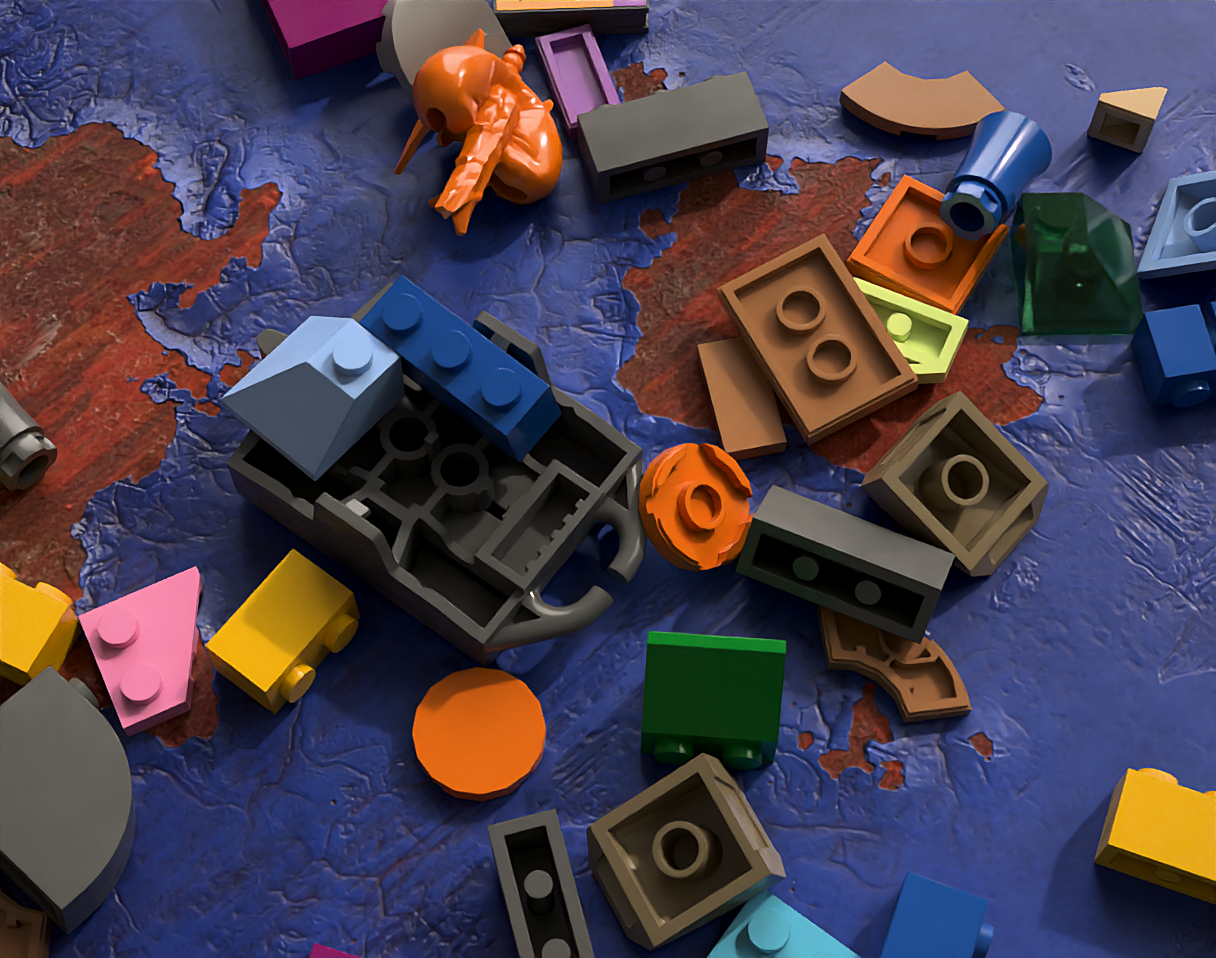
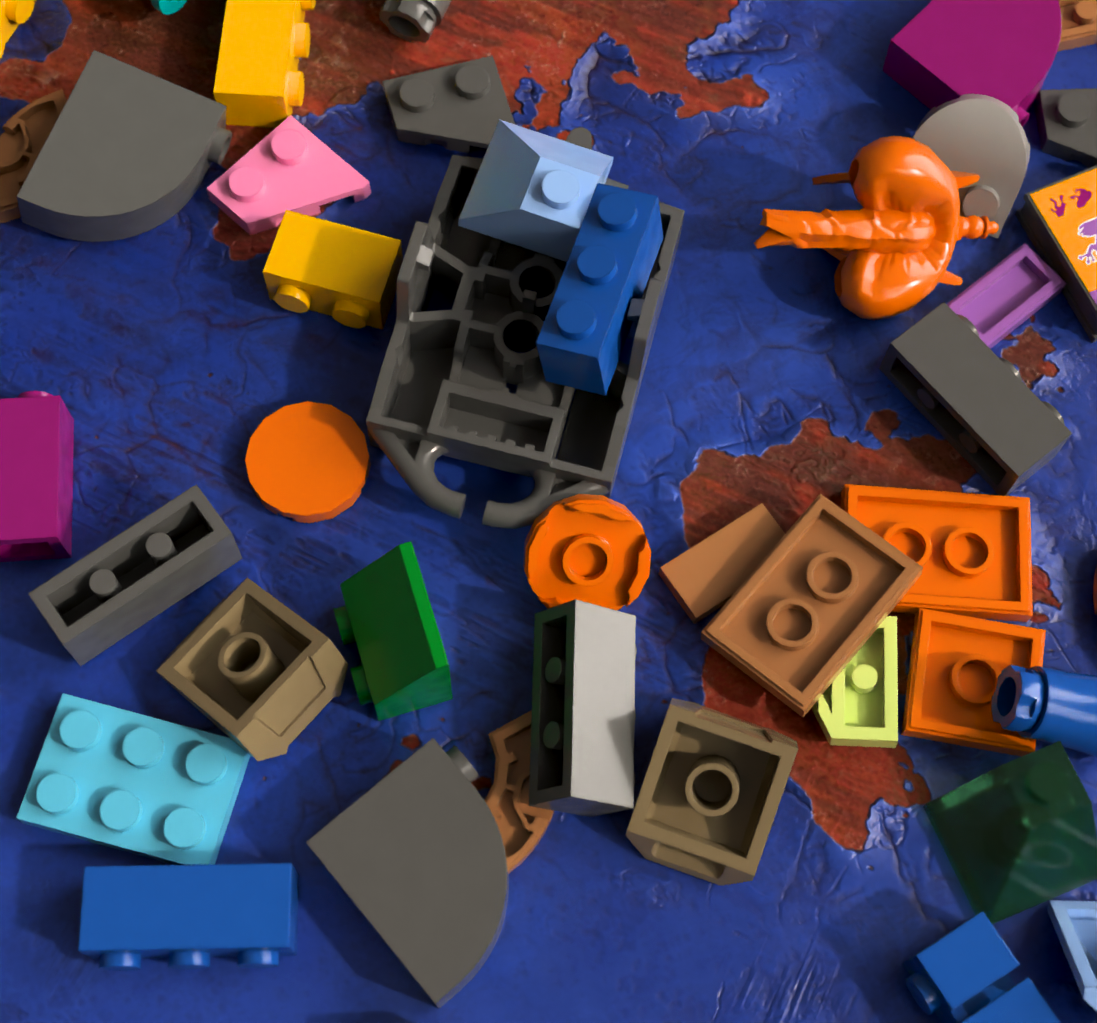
camera: 65 degrees right, 5 degrees up
none -> dark grey brick [306,738,509,1009]
none -> dark grey wing [383,55,515,153]
none -> orange tile [841,484,1033,622]

